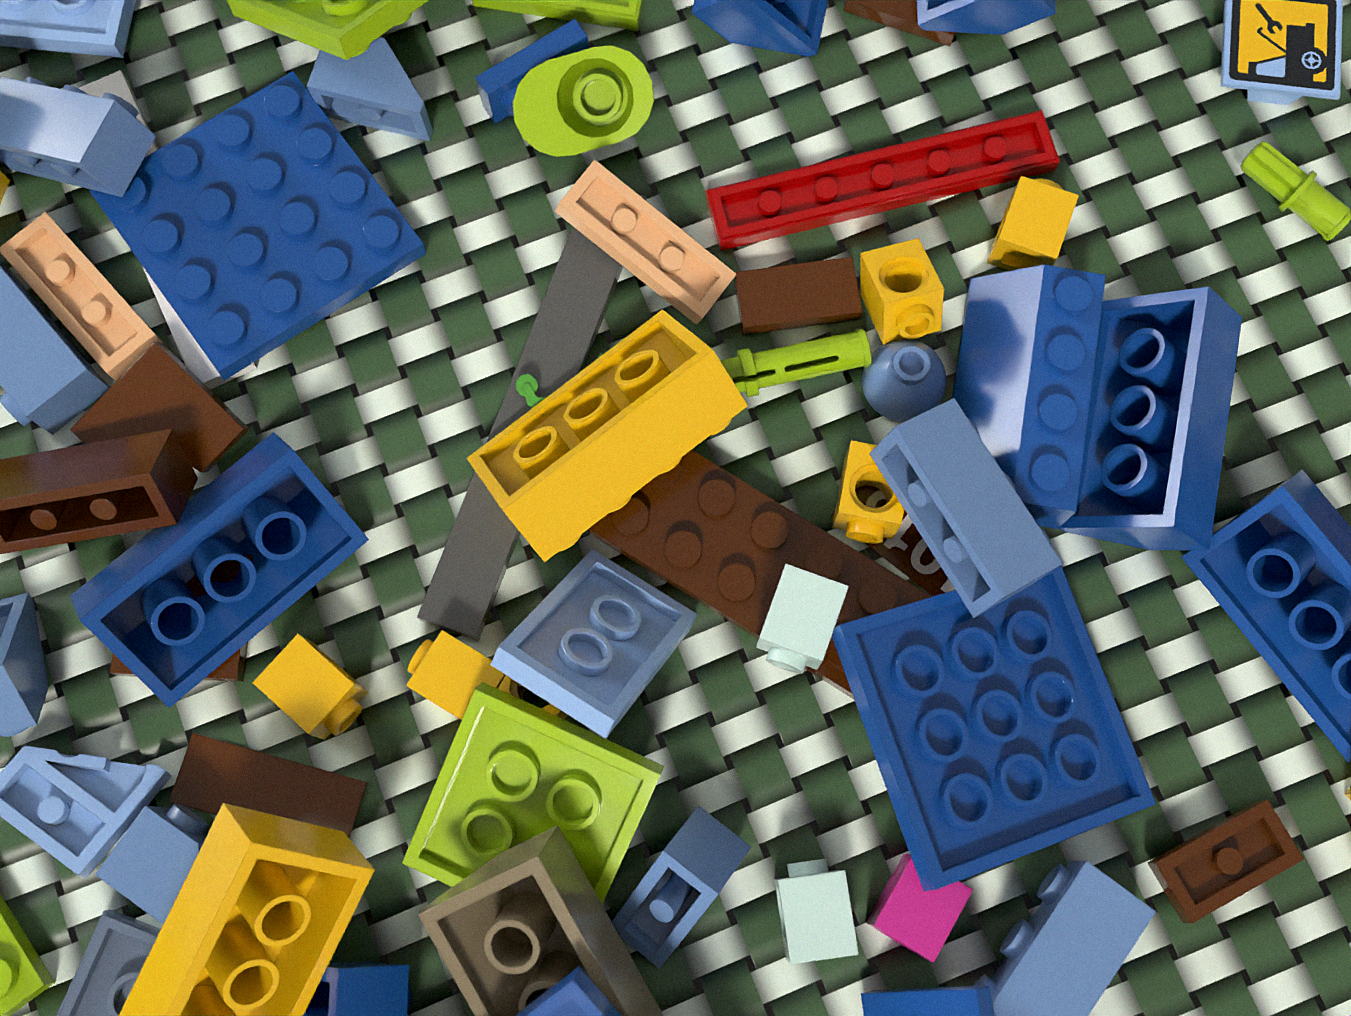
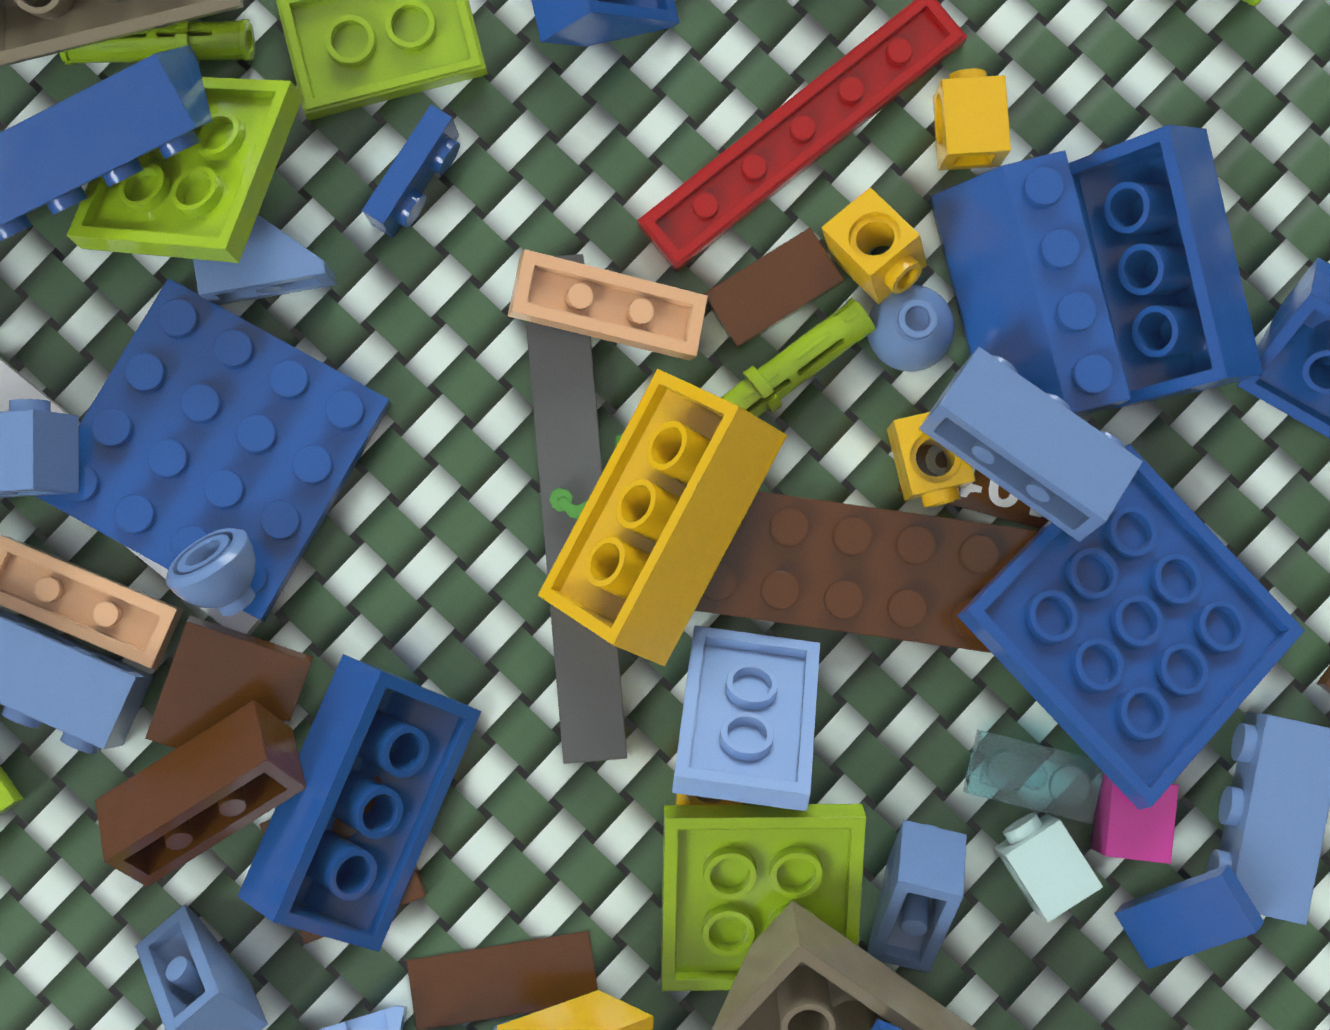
camera: 25 degrees left, 10 degrees up
yellow brick [252,634,368,740] -> none
yellow brick [406,630,506,720] -> none
lime piece [513,45,654,157] -> none
light aqua brick [756,564,849,674] -> none
none -> medium blue brick [166,528,256,616]
none -> clear light blue plate [963,729,1104,824]

